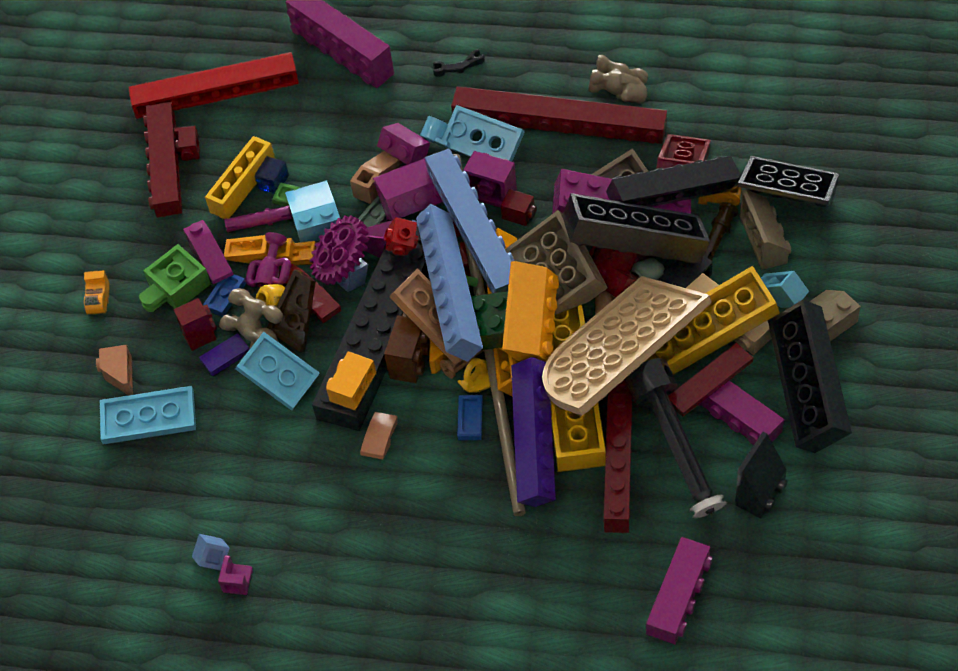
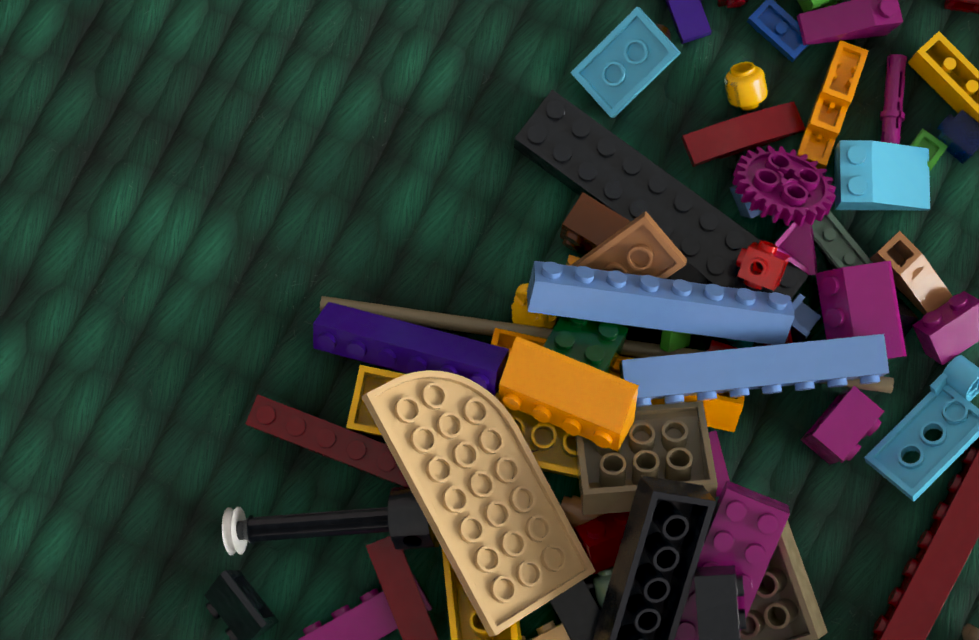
camera: 100 degrees right, 25 degrees up
dark tan animal [219,288,283,350] -> none
magenta piece [245,232,291,288] -> none
dark brown wing [267,270,316,352] -> none
light orange brick [326,351,376,410] -> none
nougat slope [360,412,398,459] -> none
blue tile [457,395,483,440] -> none
dark red brick [500,189,537,226] -> none
magenta brick [646,537,713,644] -> none

